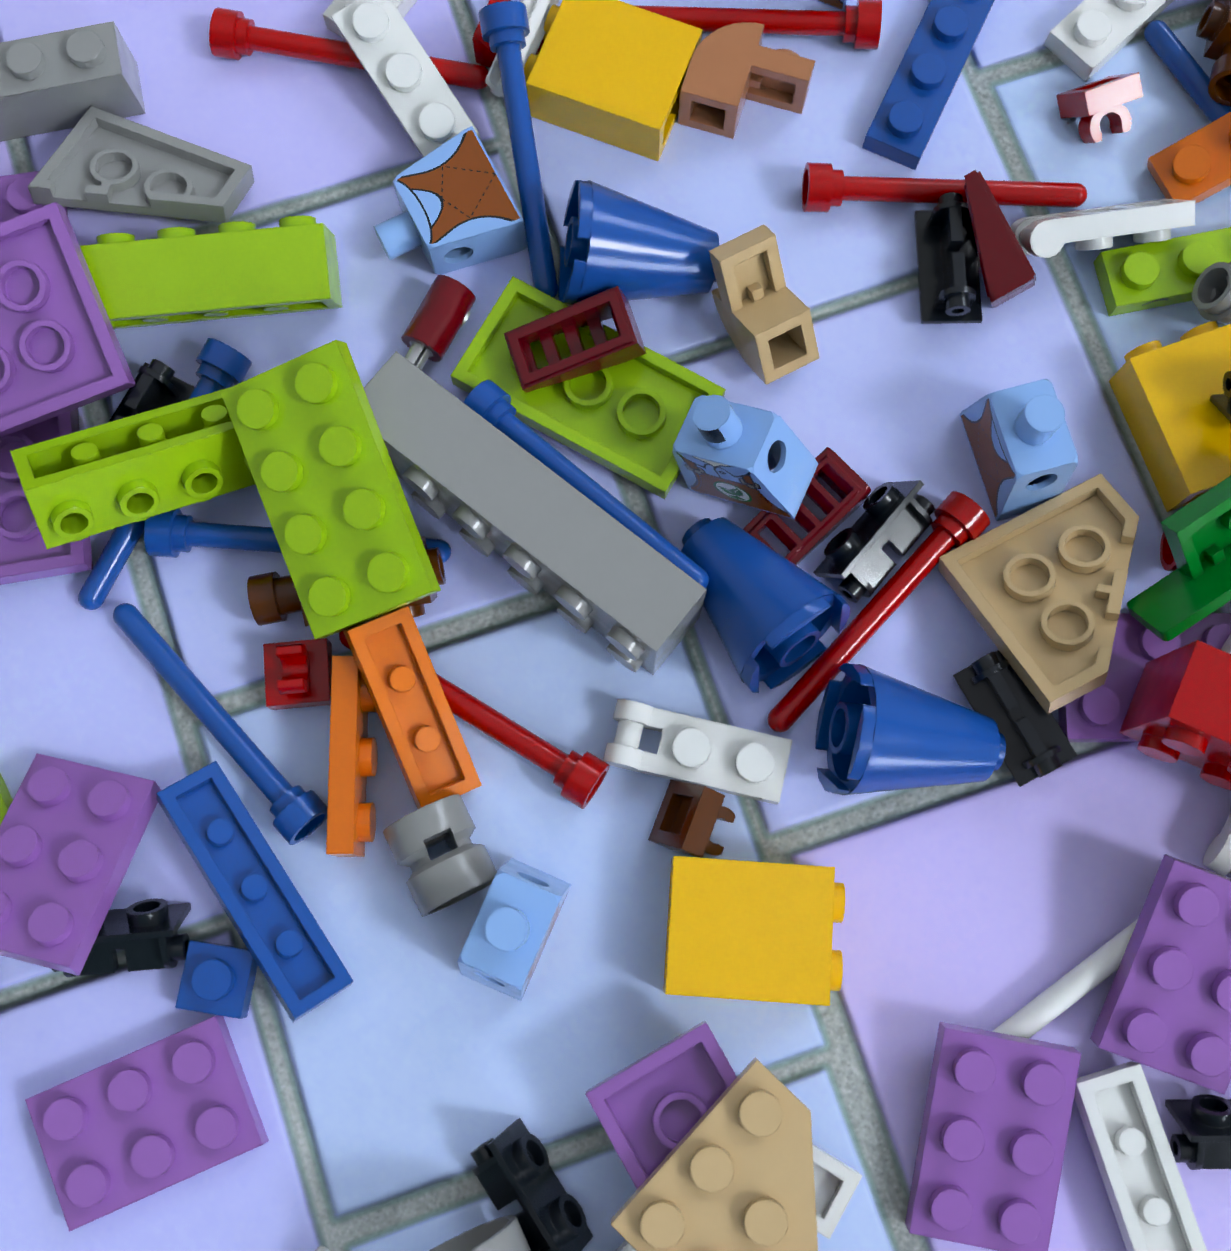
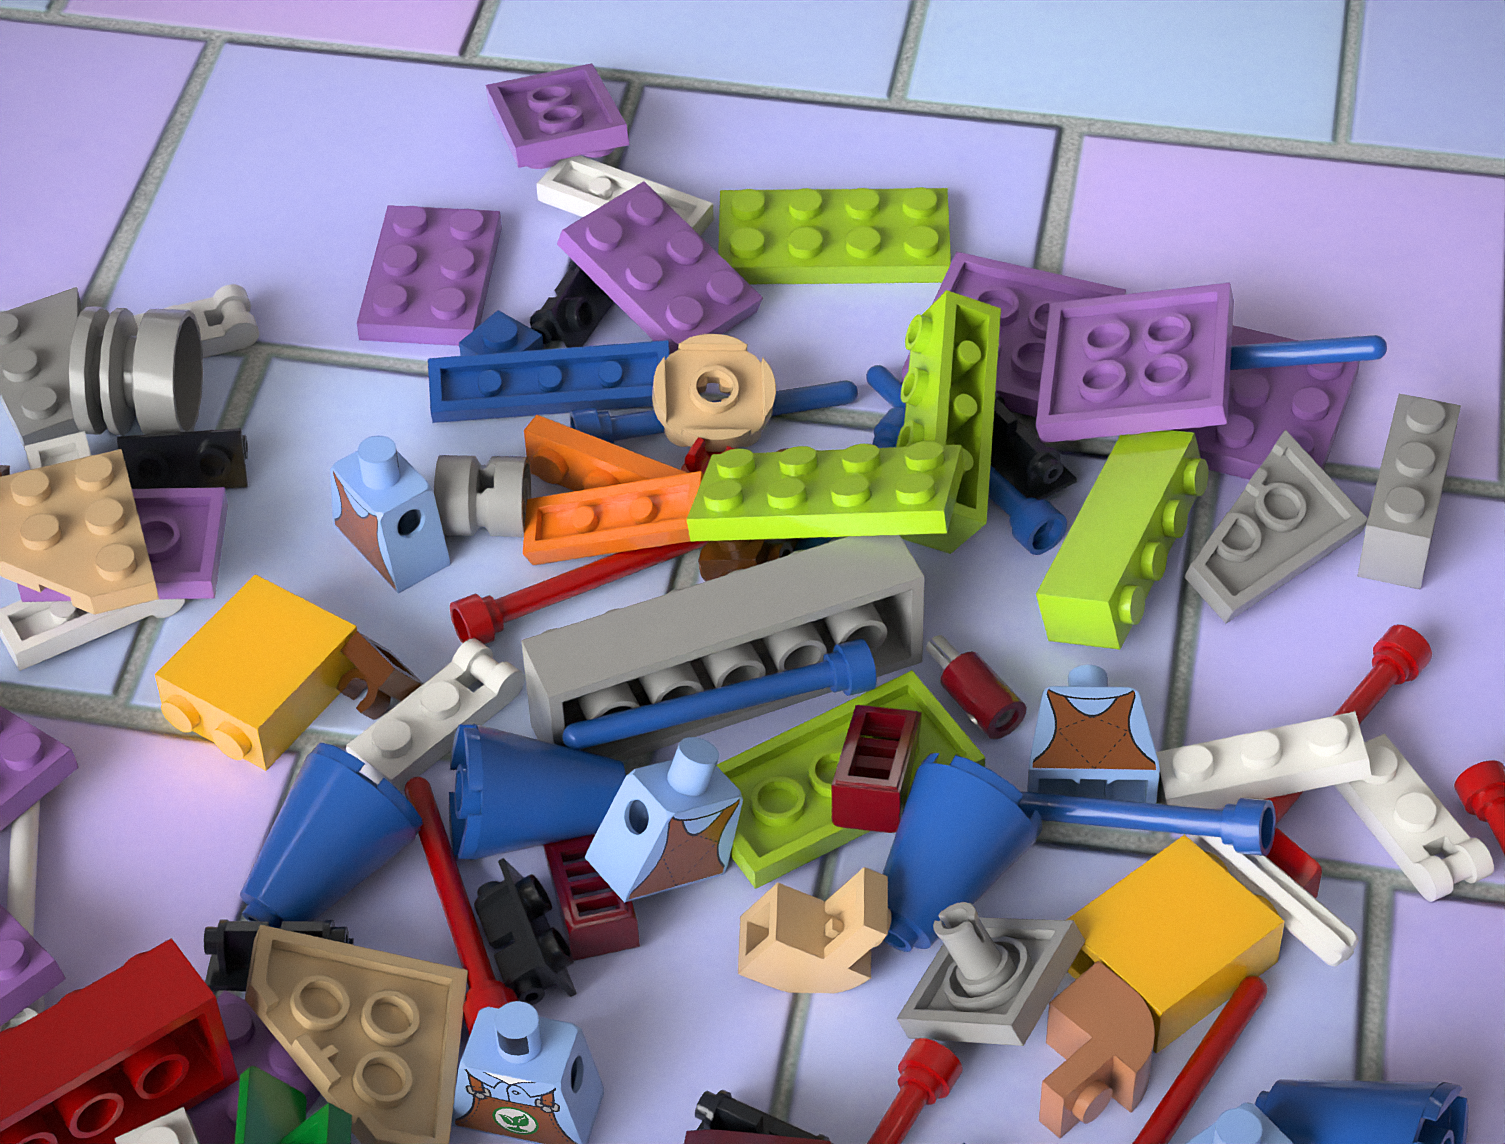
camera: 120 degrees right, 30 degrees down
none -> tan plate [652,334,776,452]
none -> light grey plate [896,902,1085,1046]

